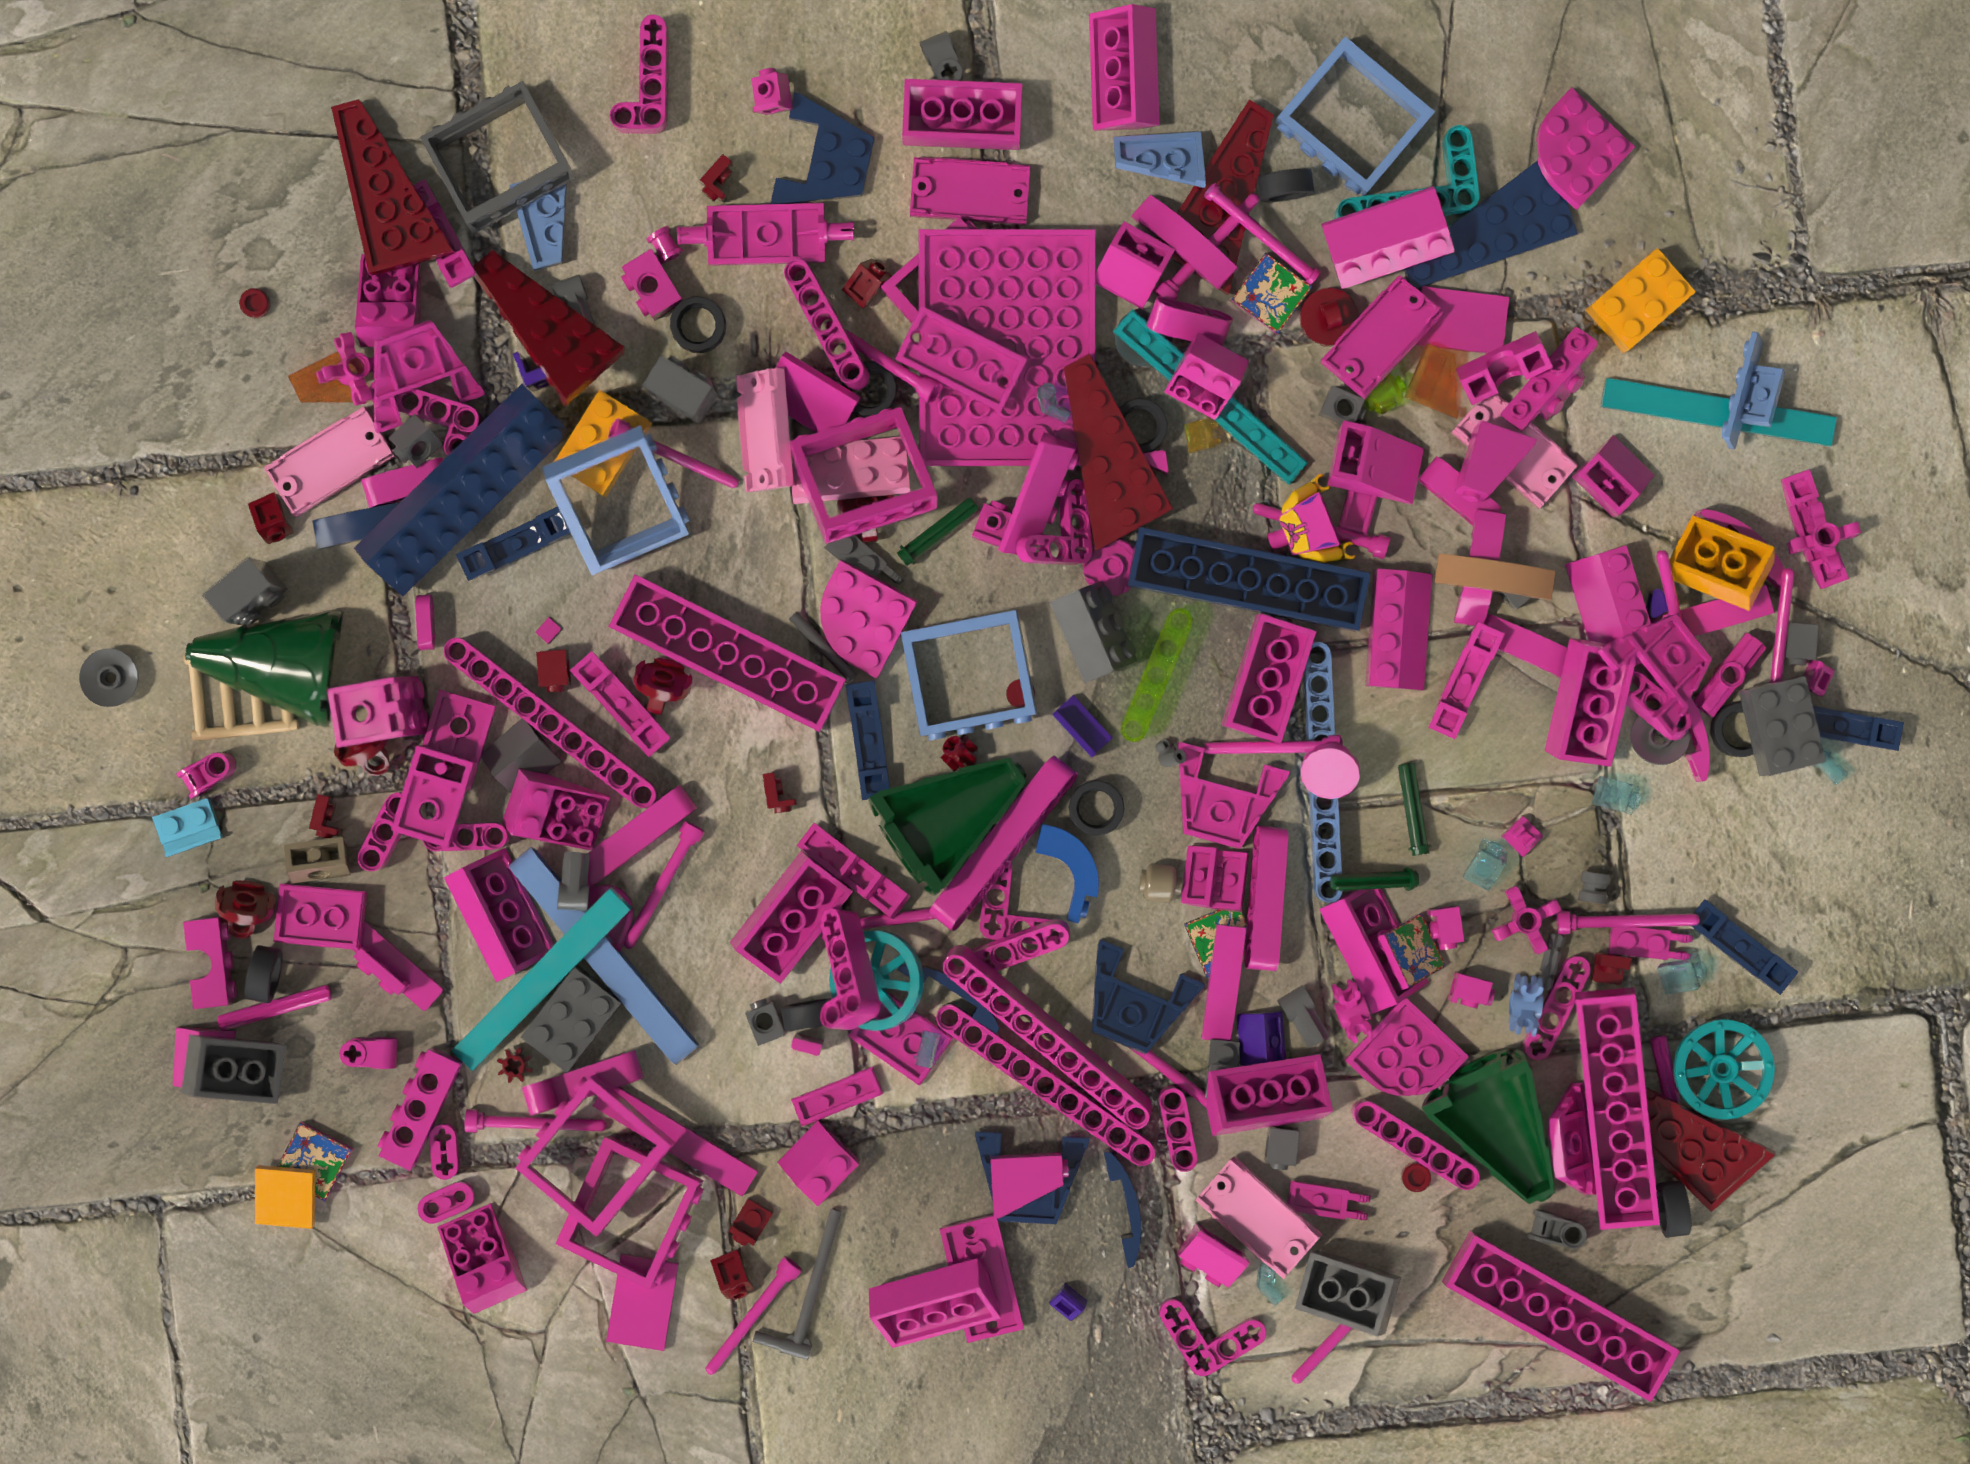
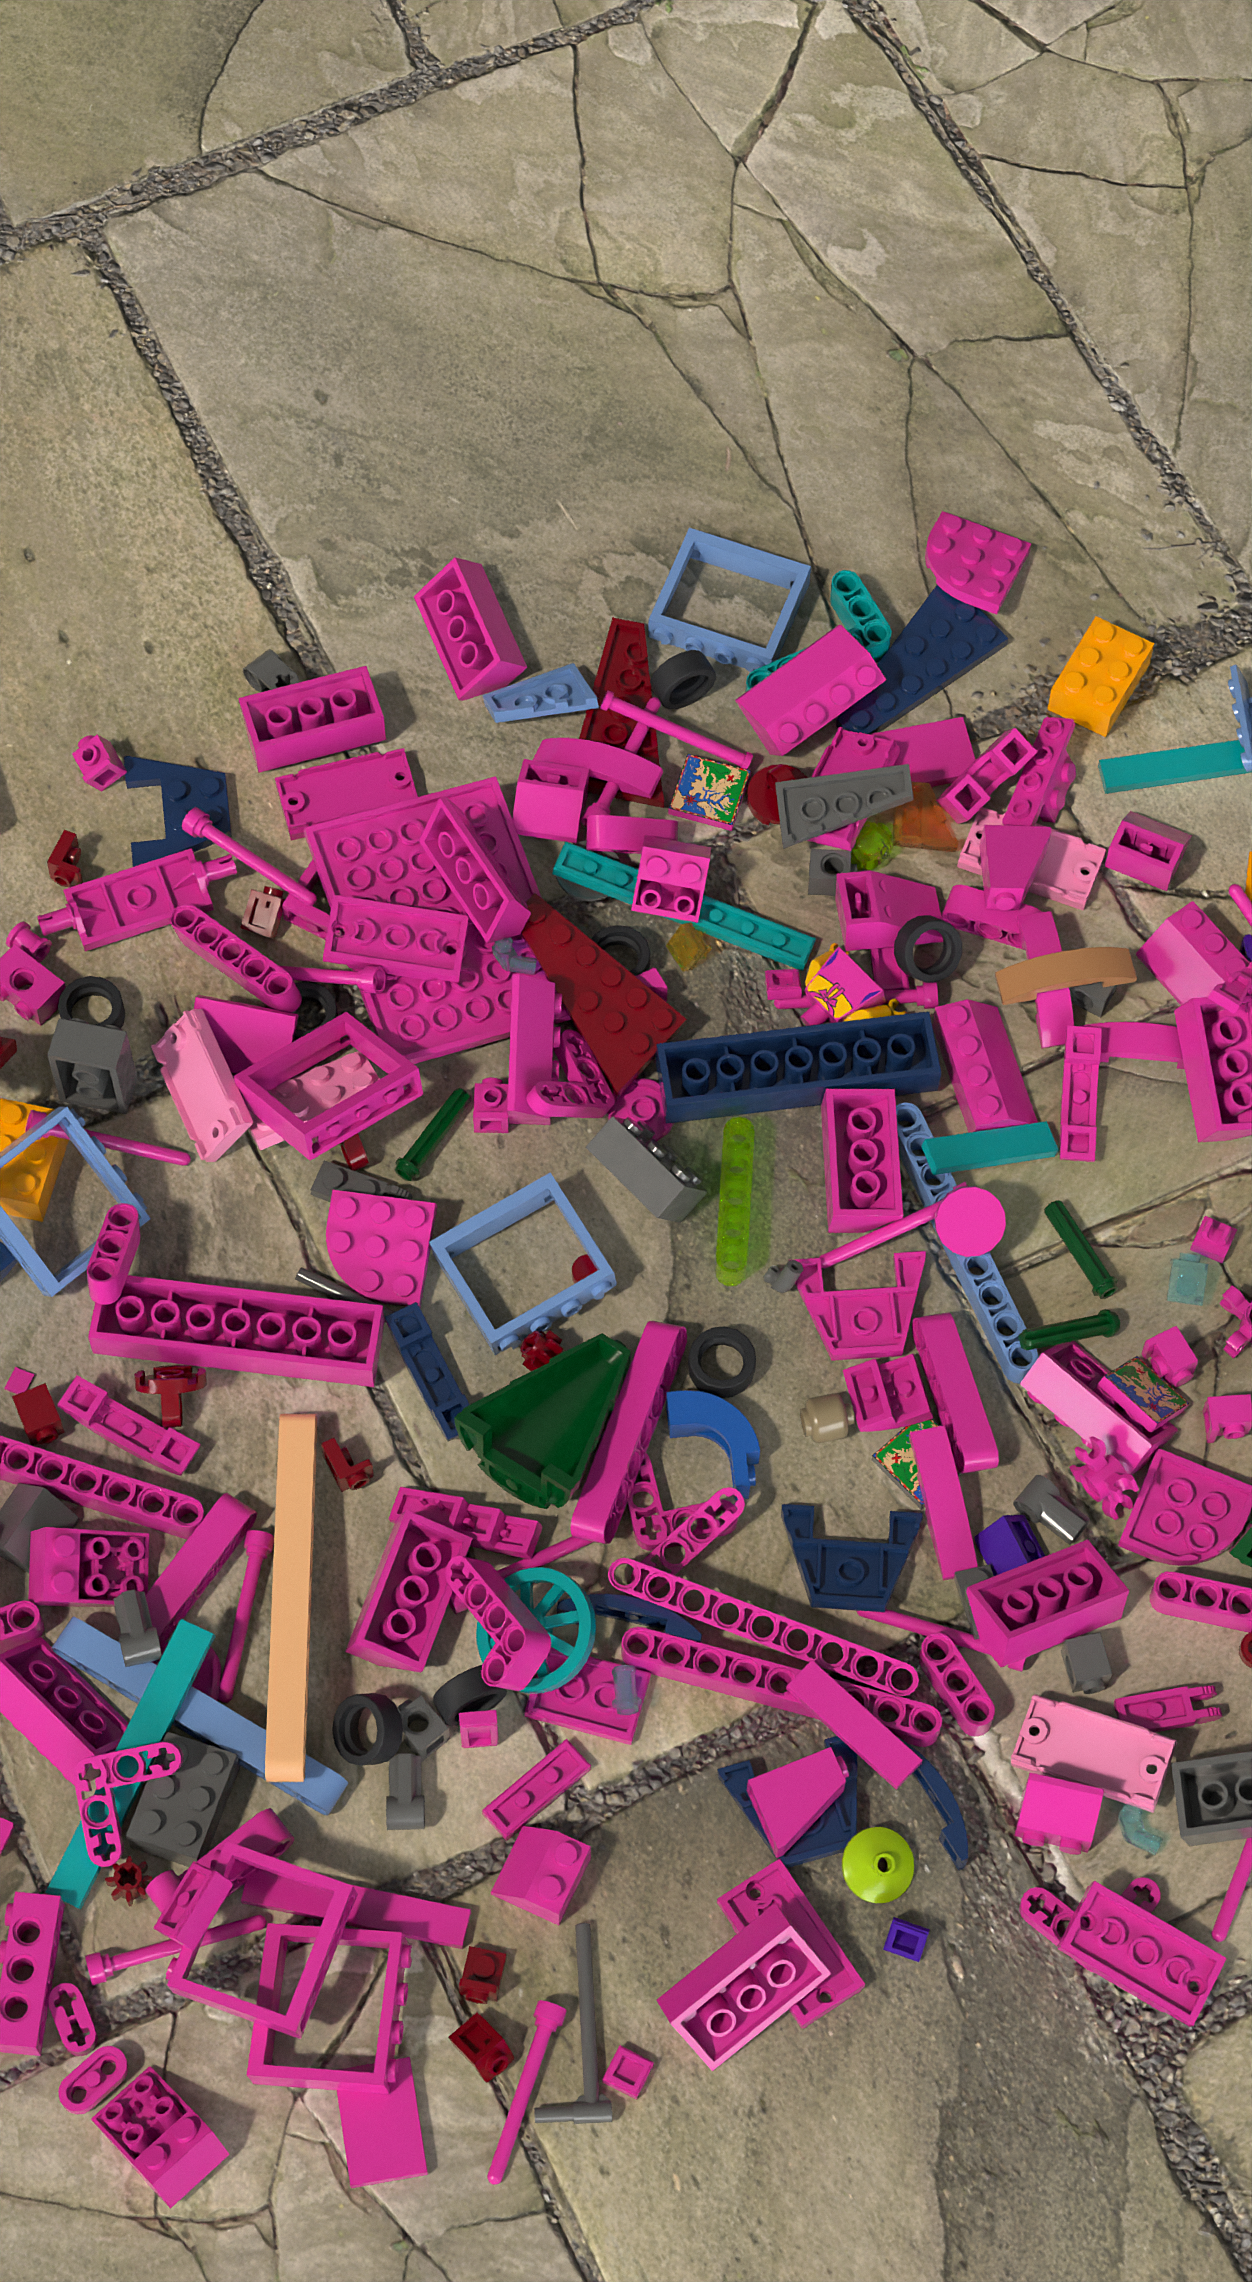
camera: 25 degrees left, 25 degrees down
dark purple panel [1052,695,1112,758] -> none
none -> dark pink beam [73,1741,183,1867]
none -> dark pink beam [87,1203,141,1305]
none -> dark pink slope [154,1861,232,1950]
none -> dark pink piece [182,807,317,905]
none -> light nougat beam [265,1414,317,1782]
none -> black tyre [332,1693,403,1766]
none -> dark grey piece [386,1754,425,1830]
none -> dark pink slope [419,796,531,944]
none -> dark pink tile [602,2045,654,2100]
none -> dark pink tile [765,969,802,1000]
none -> dark grey wing [775,764,914,849]
none -> dark pink tile [786,1660,922,1790]
none -> lime dish [842,1827,914,1903]
none -> black tyre [894,915,962,983]
none -> teal tile [921,1121,1059,1175]
none -> dark pink piece [1057,1881,1227,2027]

